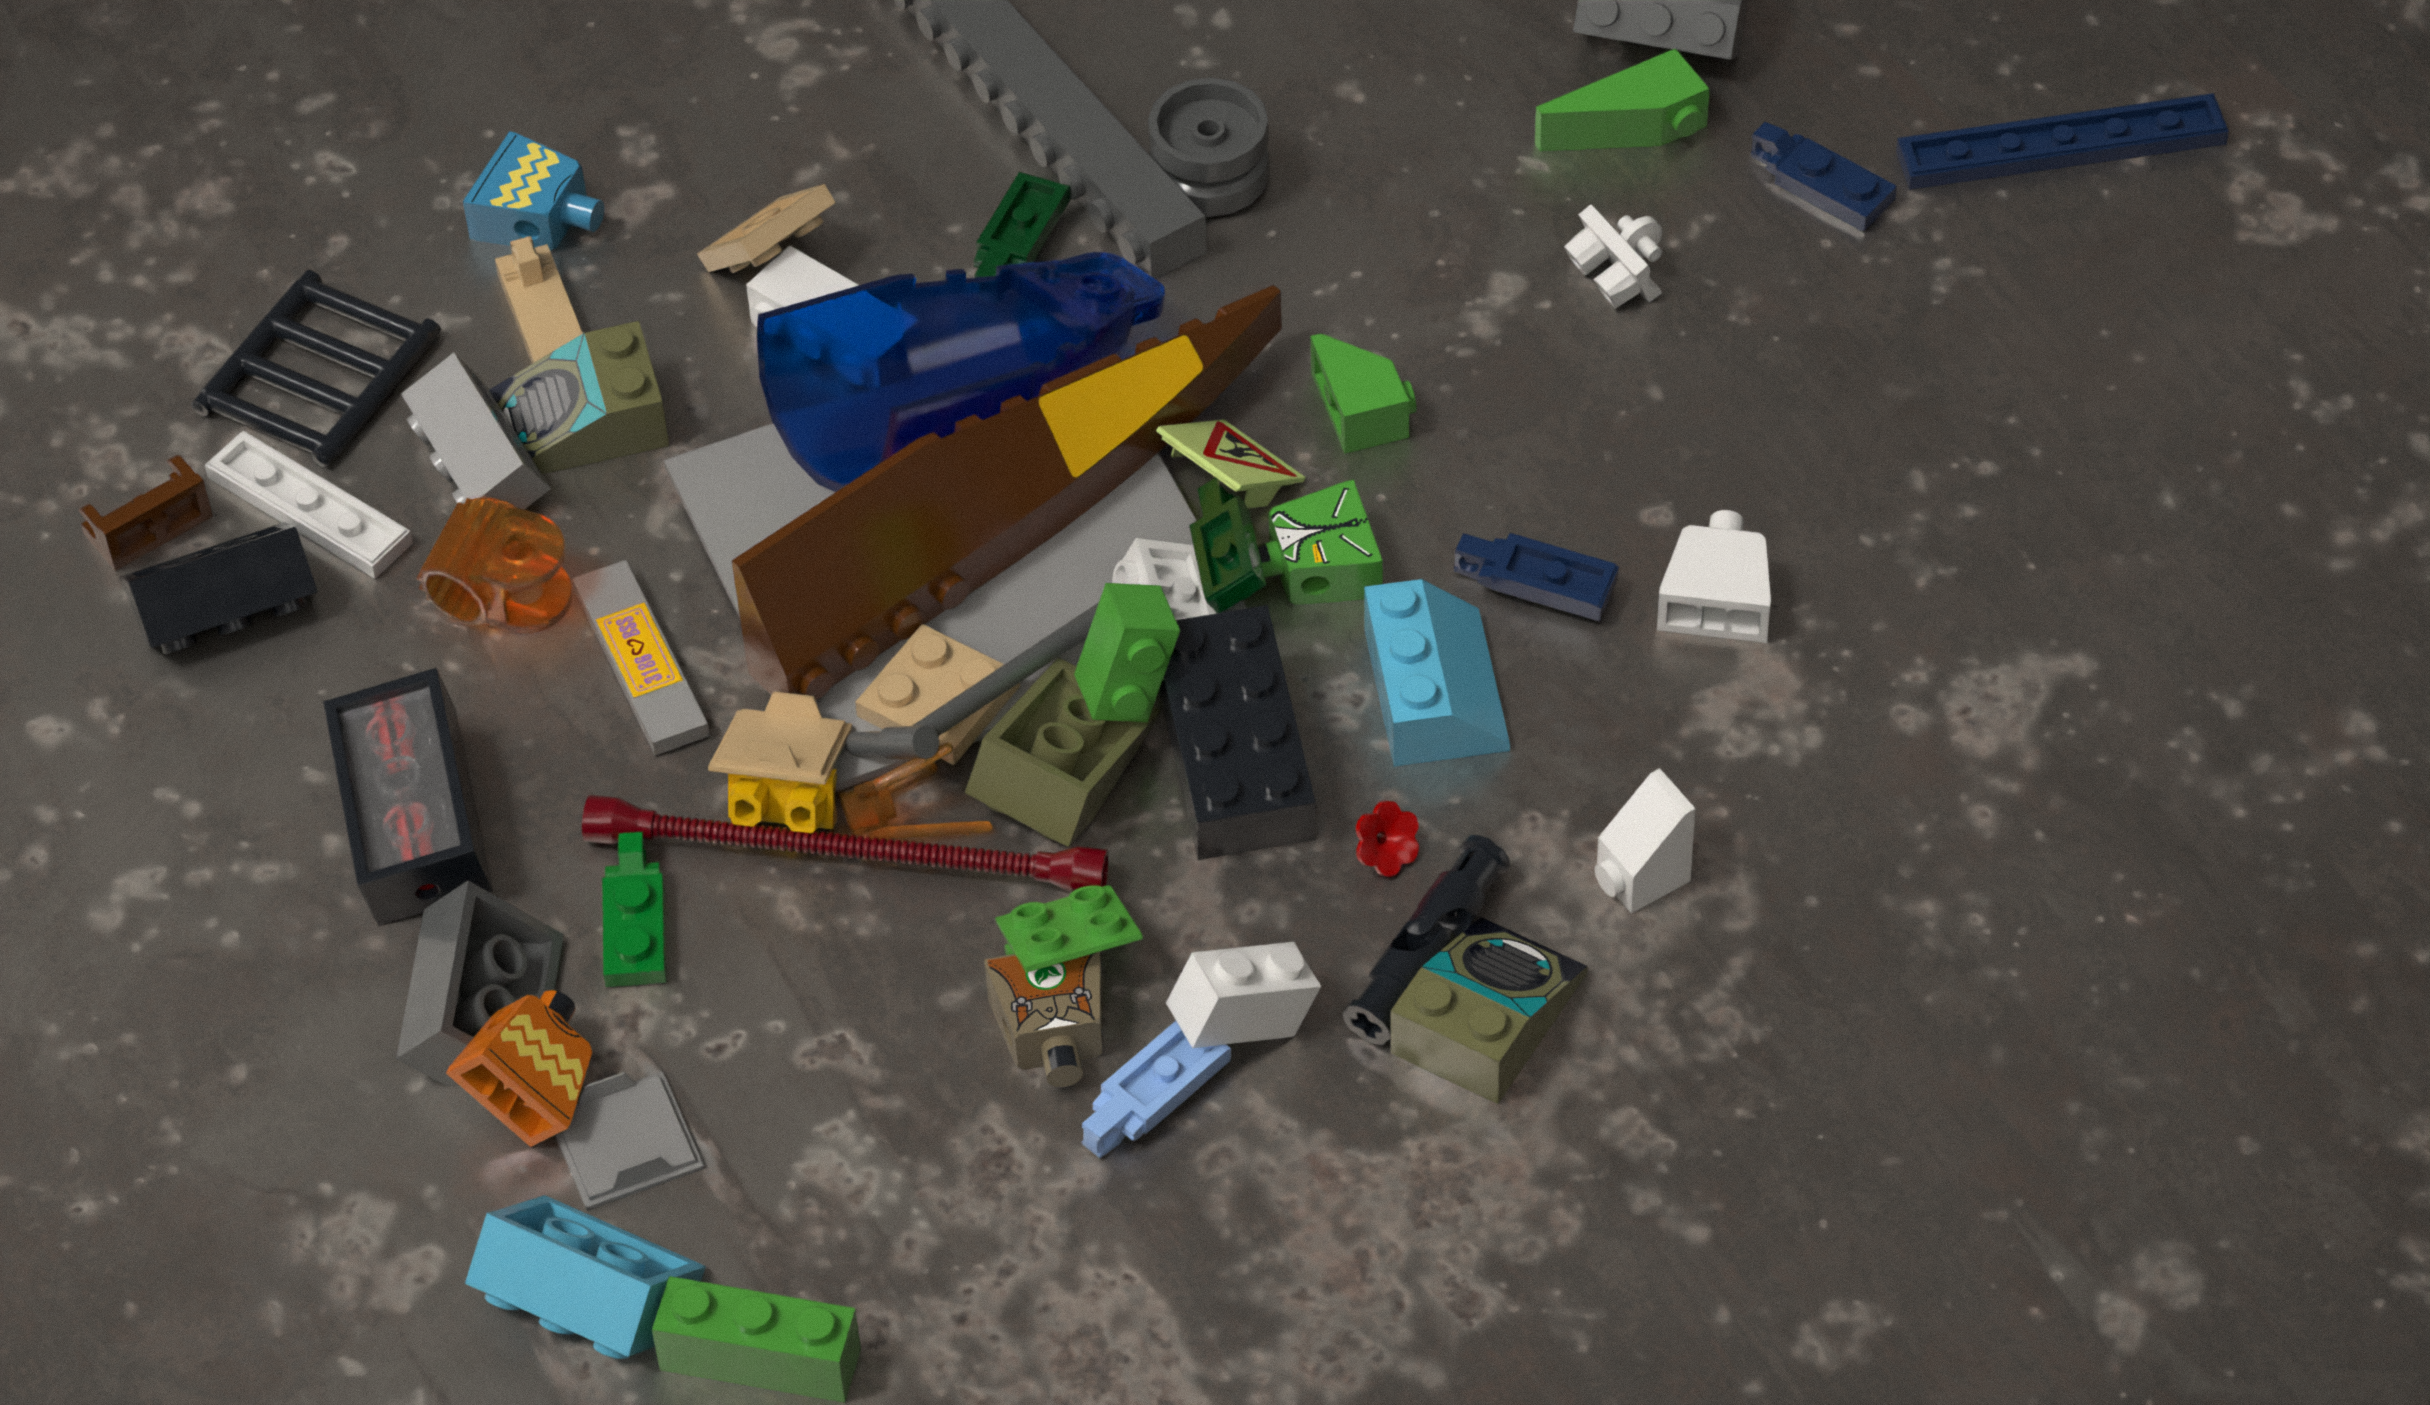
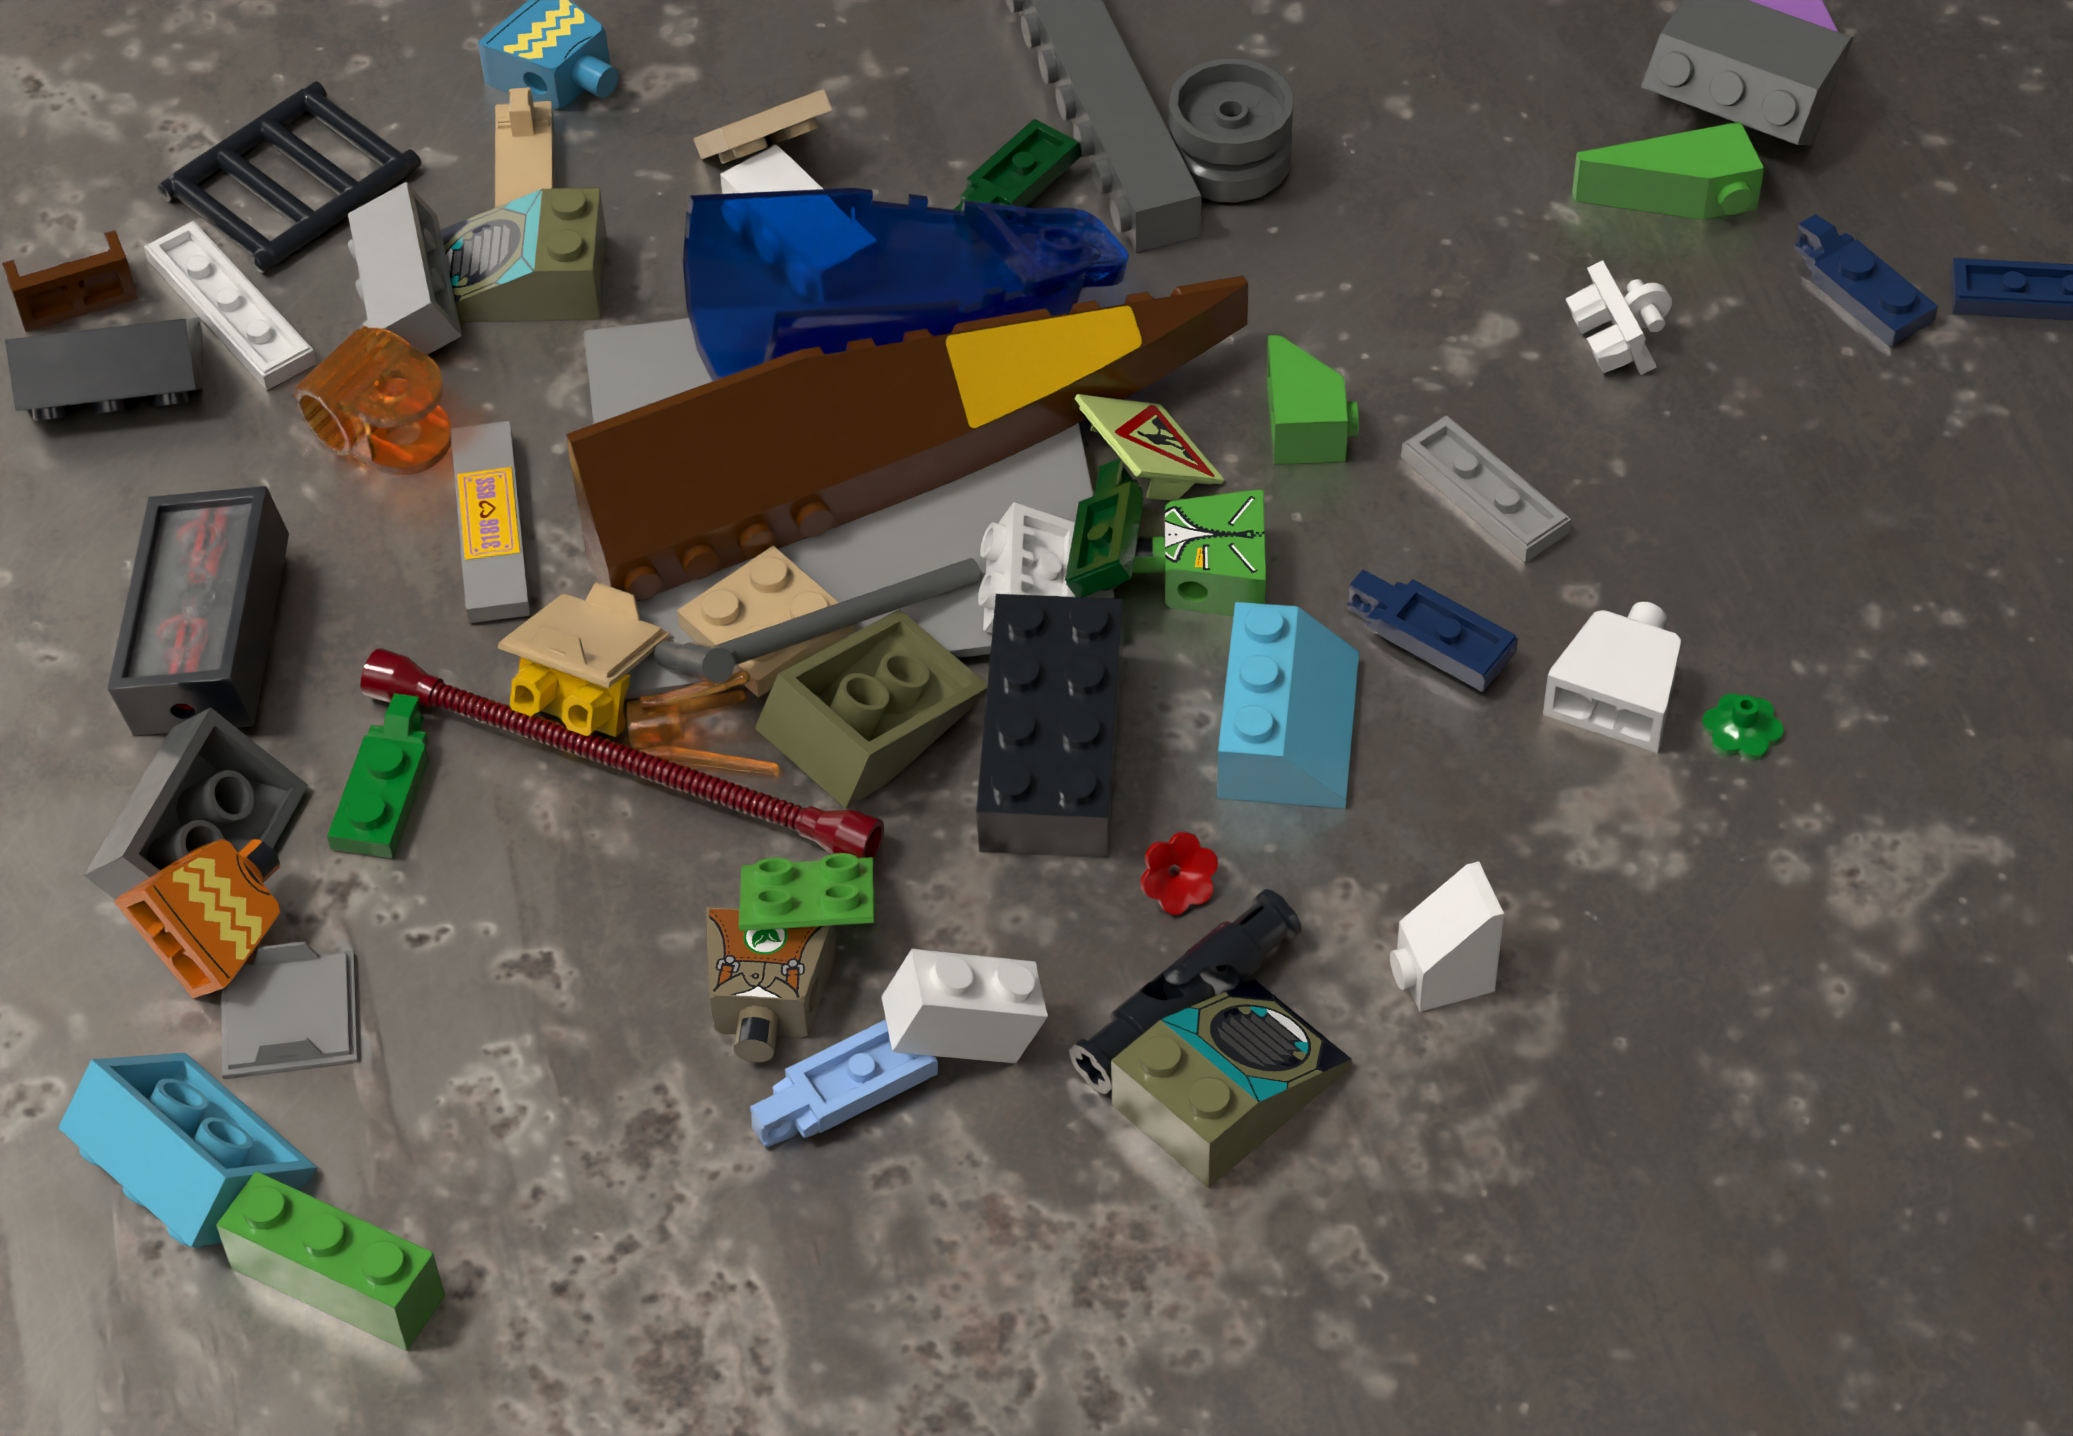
camera: 15 degrees right, 0 degrees up
bright green brick [1074,583,1180,722] -> none
none -> light grey tile [1401,415,1572,563]
none -> green plant [1702,693,1784,760]

